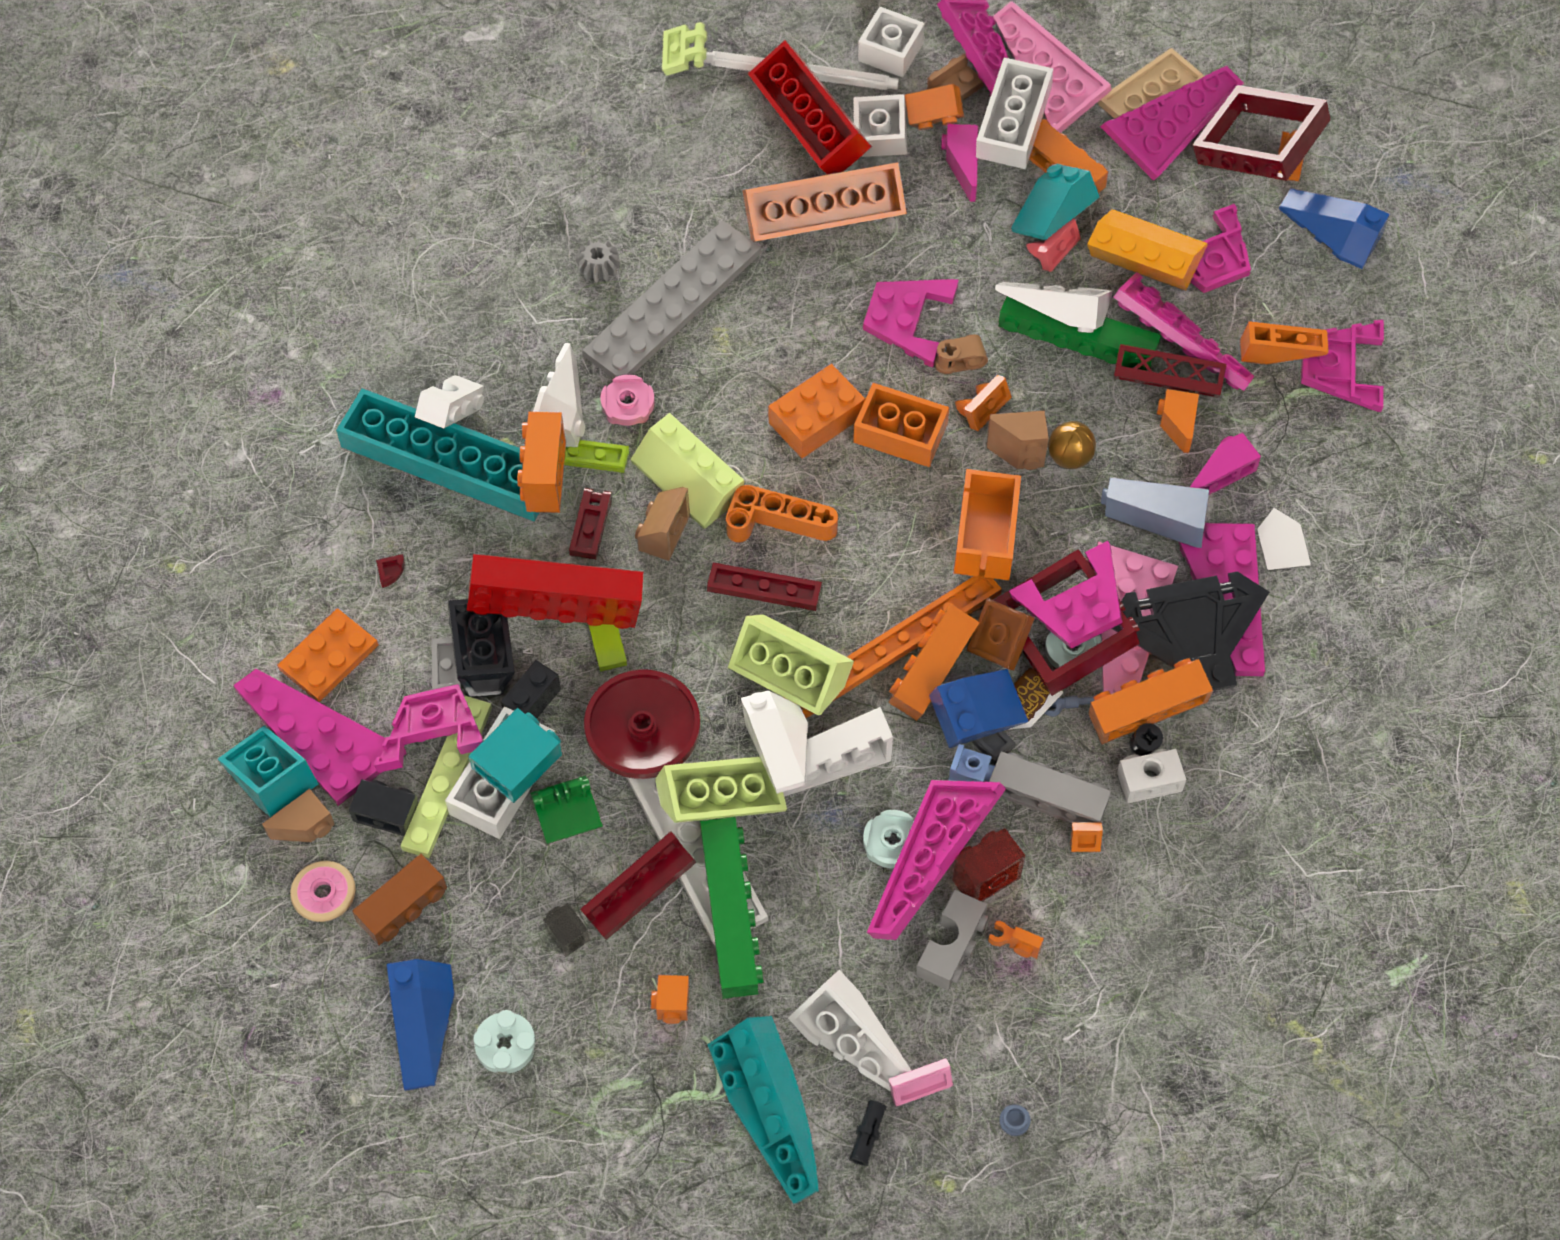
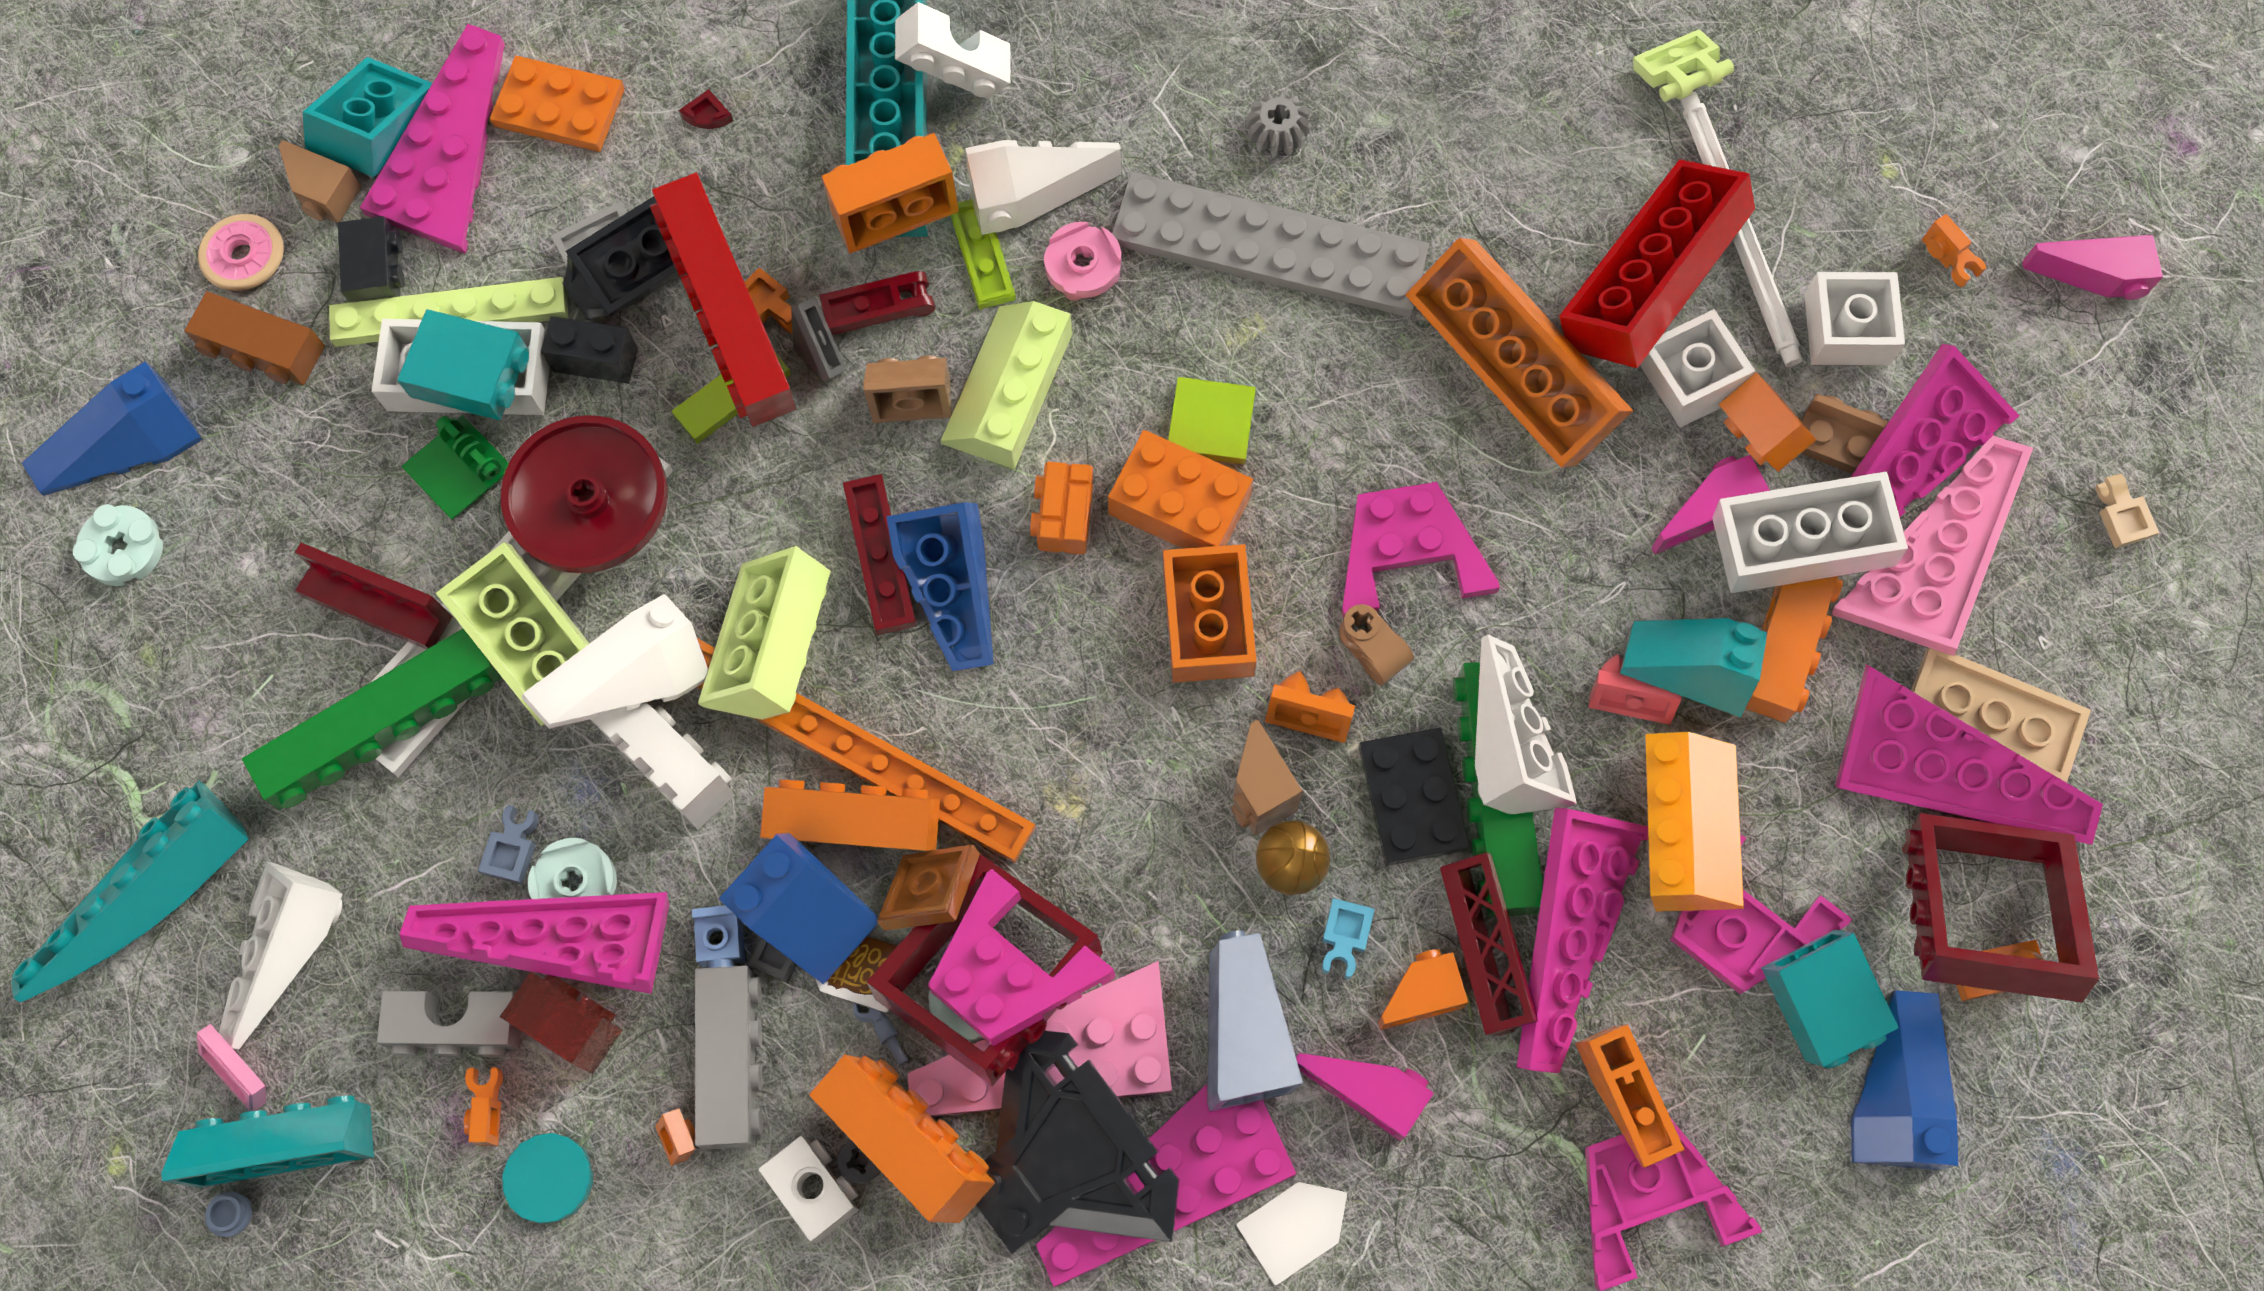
camera: 65 degrees right, 10 degrees up
dark pink wing [374,684,484,773] -> none
clear smoke brick [543,903,590,957] -> none
orange brick [651,975,690,1024] -> none
orange beam [726,485,838,543] -> none
black pin [849,1100,887,1166] -> none
orange piece [953,469,1021,580] -> none
none -> teal slope [161,1095,374,1188]
none -> sand blue plate [478,805,539,885]
none -> teal tile [502,1133,593,1224]
none -> dark grey slope [791,297,847,381]
none -> blue wedge [887,502,994,671]
none -> orange brick [1030,462,1094,554]
none -> lime tile [1168,377,1256,465]
none -> medium azure plate [1322,898,1375,980]
none -> black plate [1358,727,1470,866]
none -> teal brick [1761,930,1899,1069]

